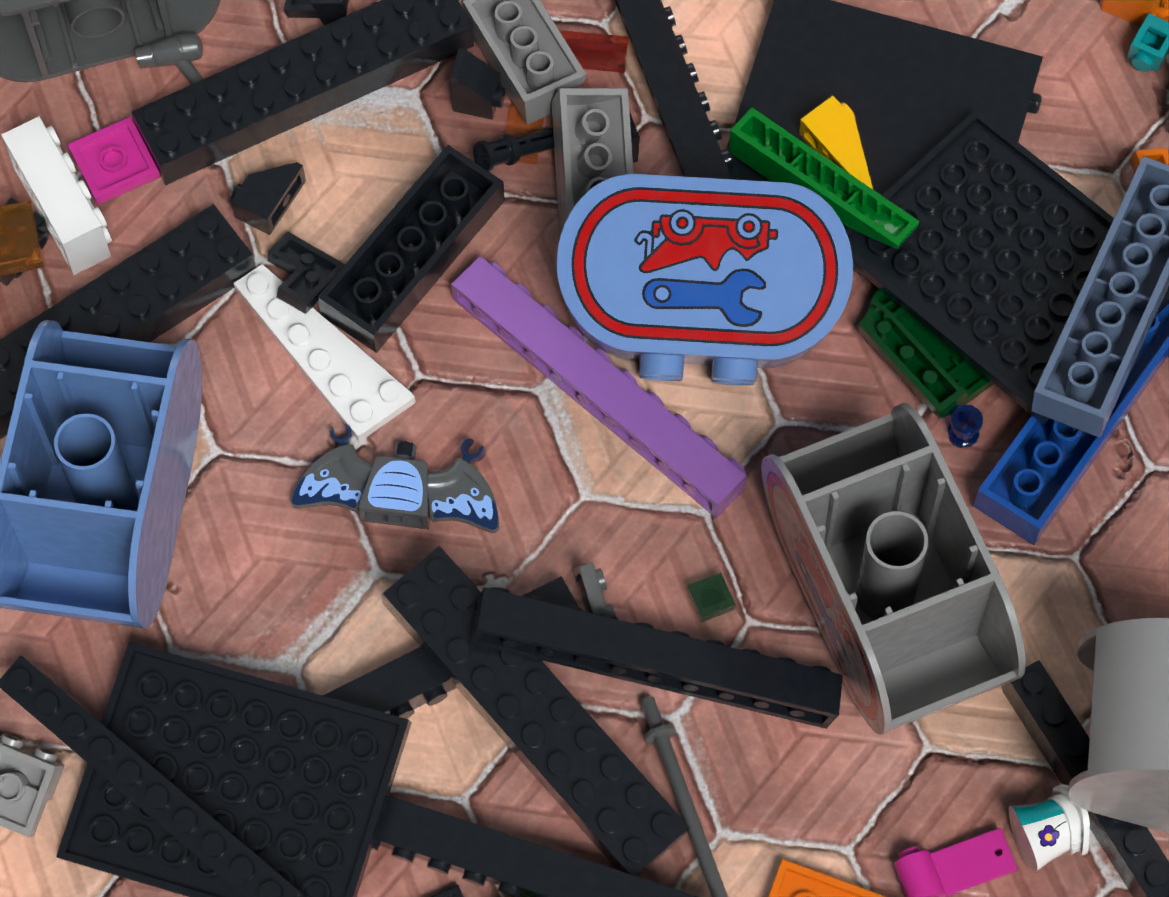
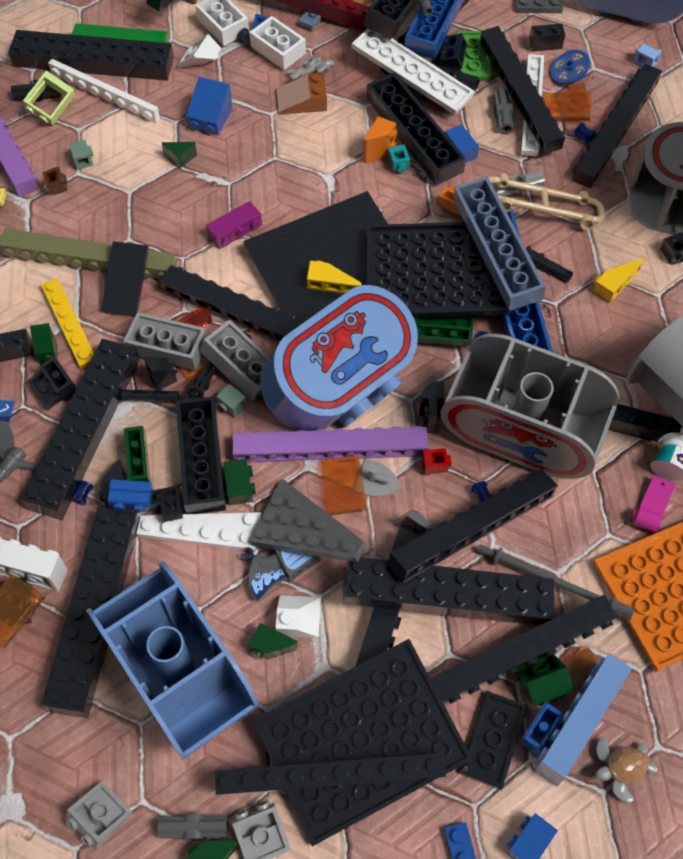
camera: 45 degrees left, 5 degrees down
dark pink plate [67,116,160,205] -> none
clear green plate [687,573,736,623] -> none
green slope [730,108,920,249] -> none
none -> clear blue bush [69,480,94,506]
none -> blue brick [108,479,153,513]
none -> black pin [121,389,180,404]
none -> dark green brick [124,426,151,482]
none -> sand green brick [216,384,247,418]
none -> dark green brick [223,459,256,505]
none -> dark green slope [248,623,298,660]
none -> dark grey wing [249,479,365,562]
none -> white slope [276,595,321,638]
none -> clear orange tile [321,455,367,516]
none -> light grey shield [353,458,402,497]
none -> black brick [419,381,444,433]
none -> red brick [422,448,452,476]
none -> clear blue bush [471,481,493,504]

